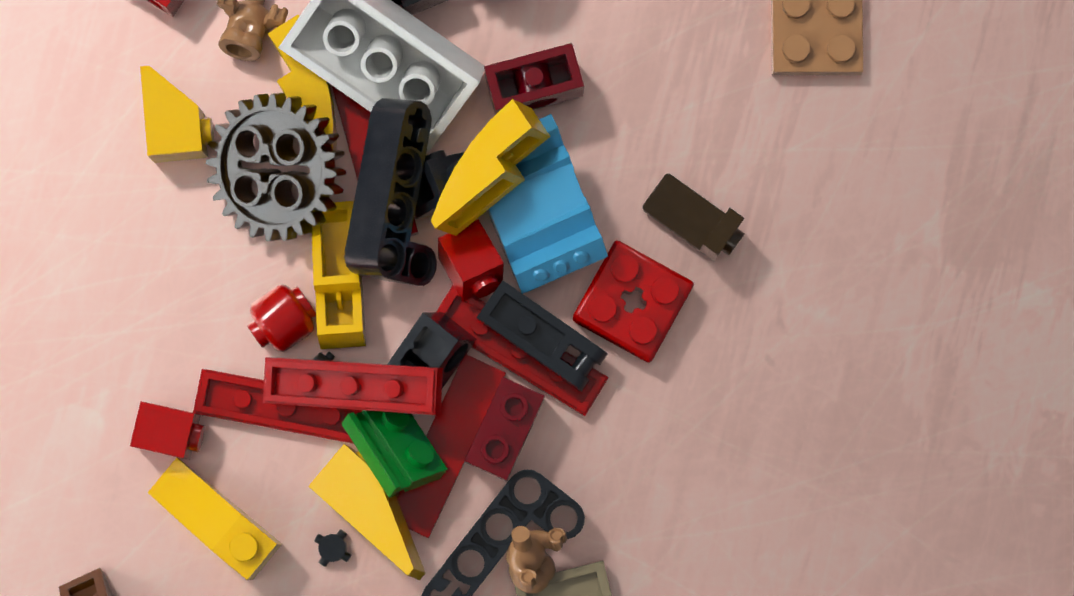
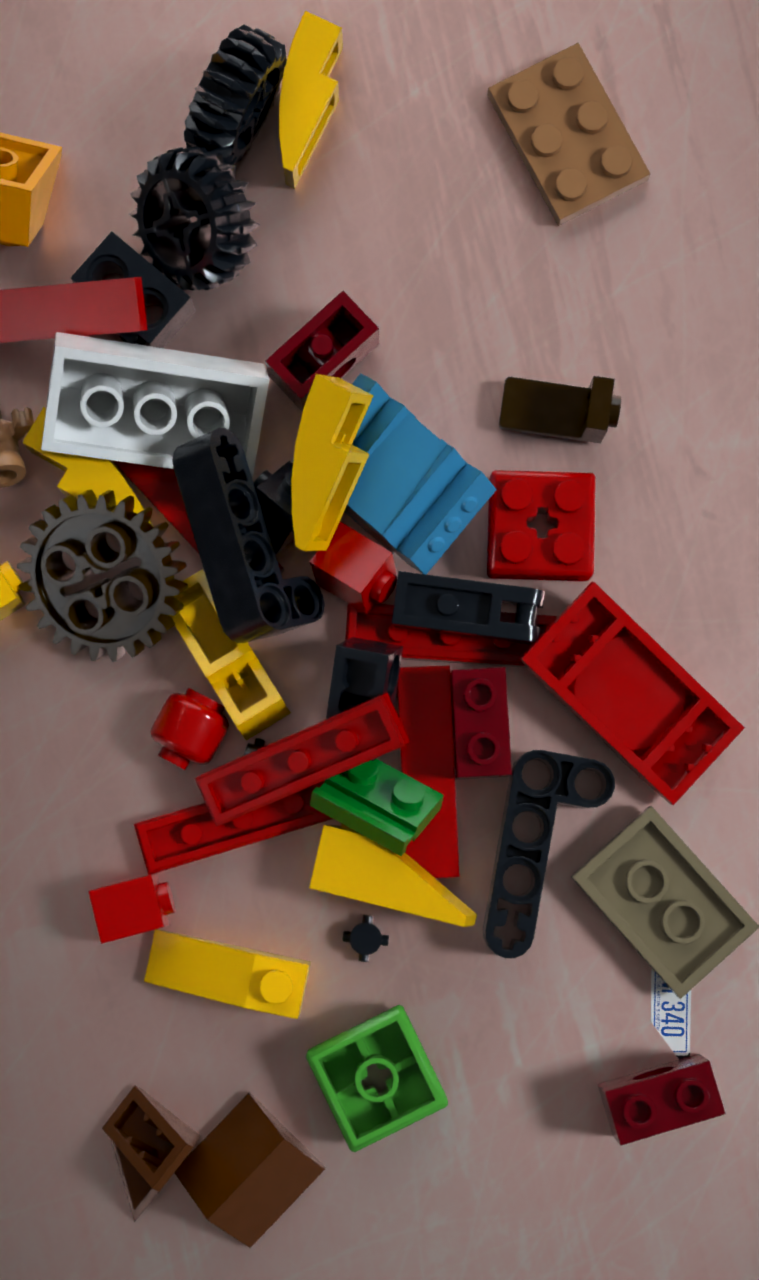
camera: 25 degrees left, 0 degrees up
medium nougat piece [506,526,567,593] -> none
none -> red slope [519,582,745,805]

